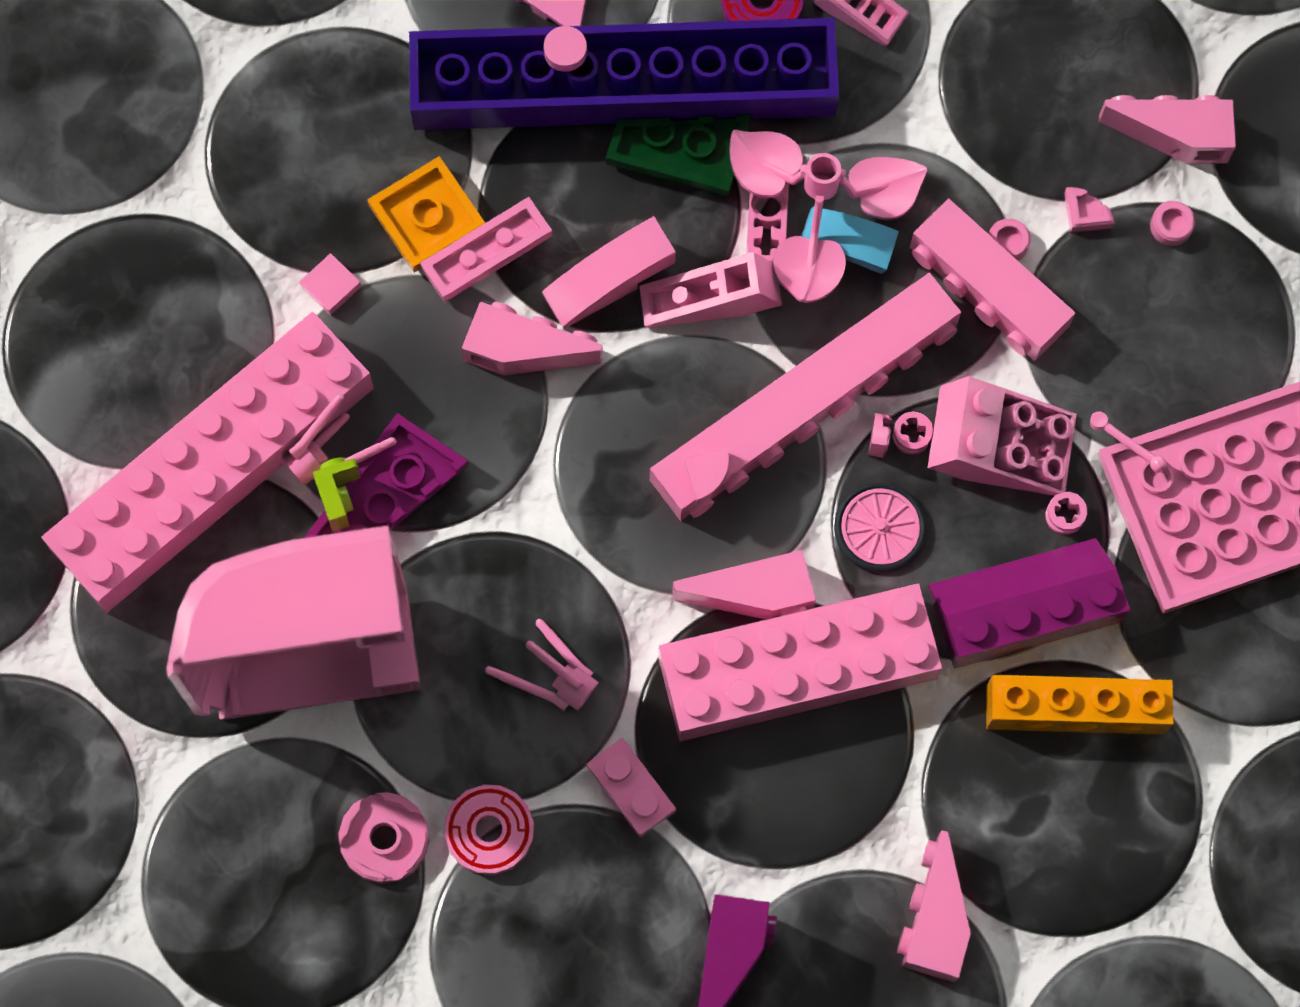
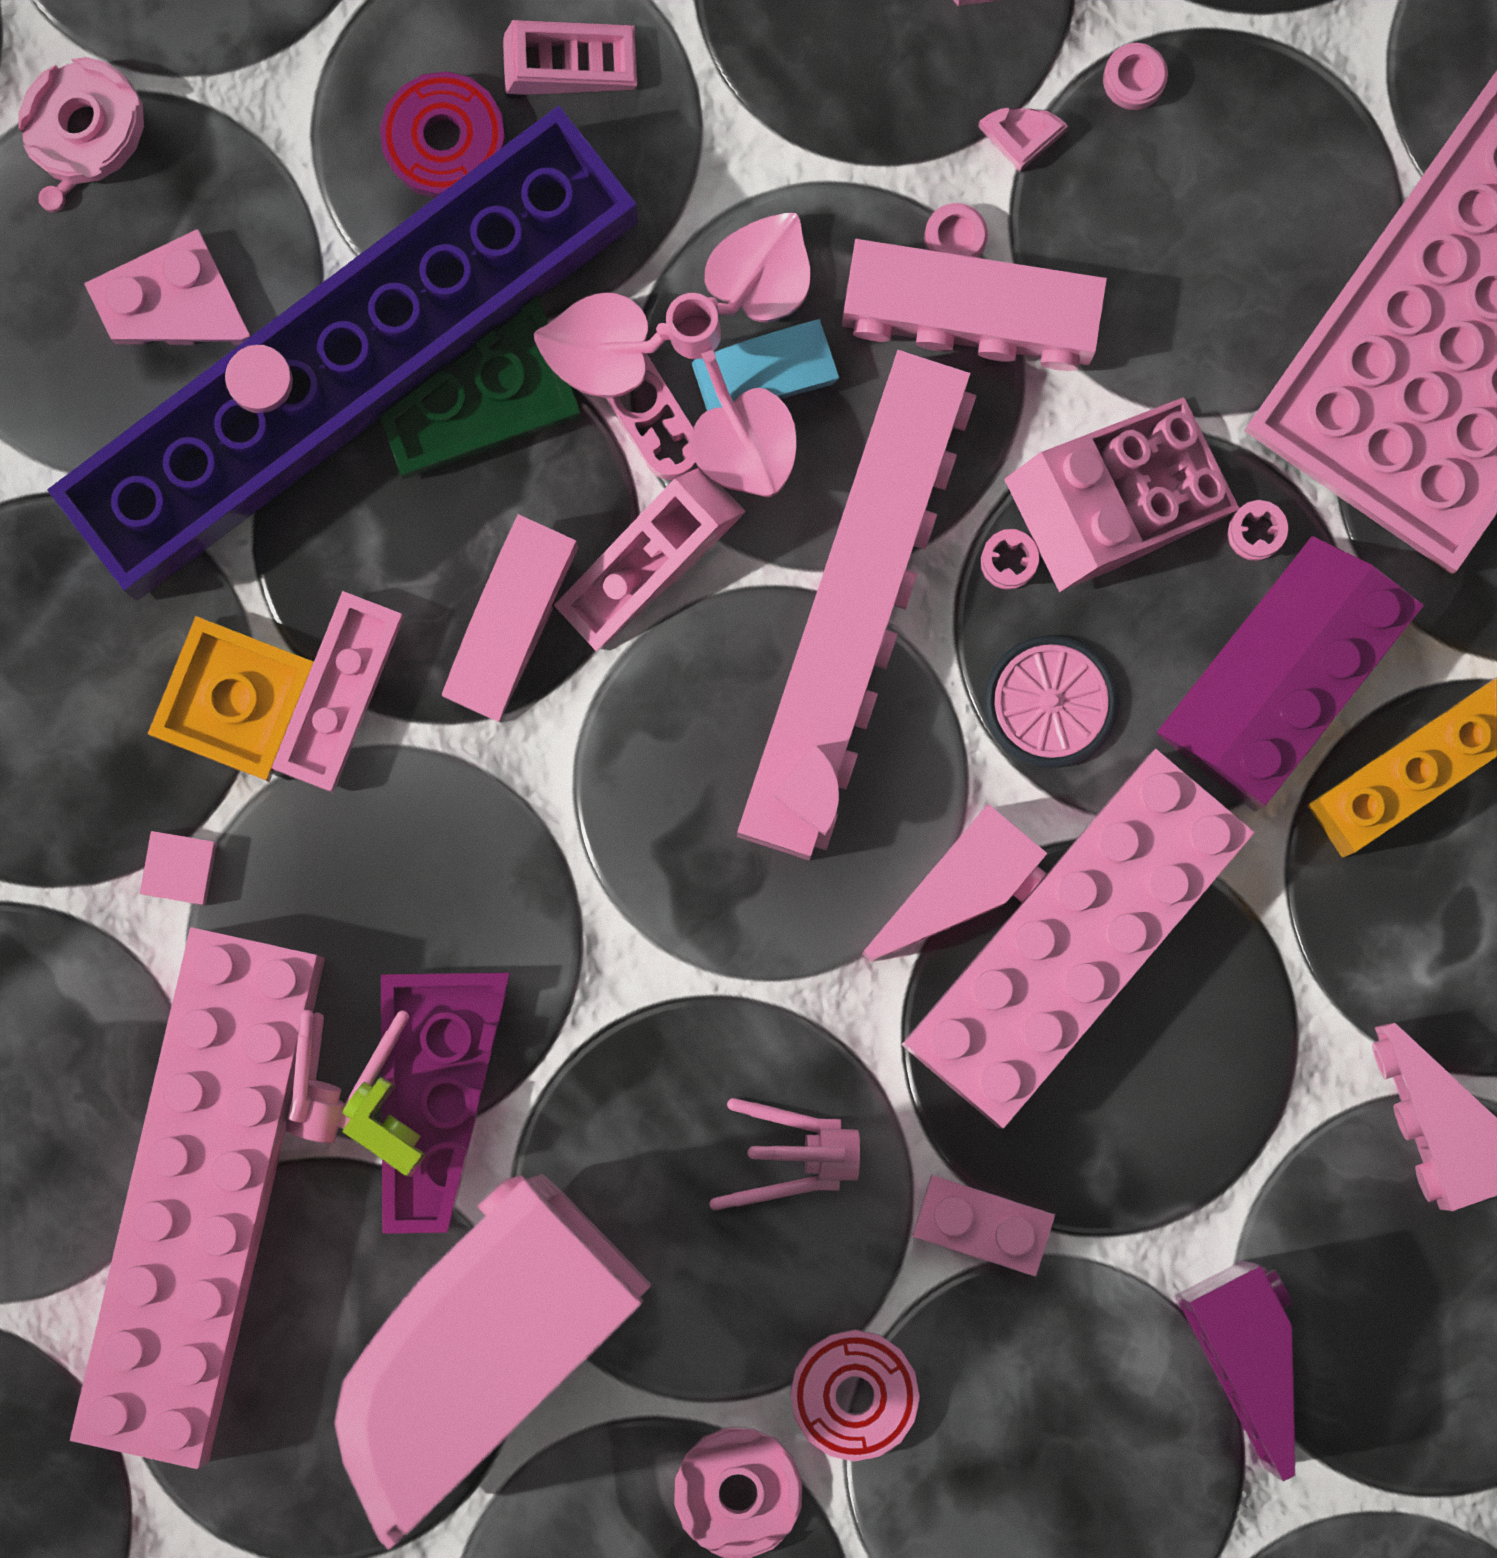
camera: 35 degrees left, 10 degrees up
bright pink slope [462,302,603,376] -> none
bright pink tile [868,413,892,458] -> none
bright pink hinge [1090,412,1168,473] -> none

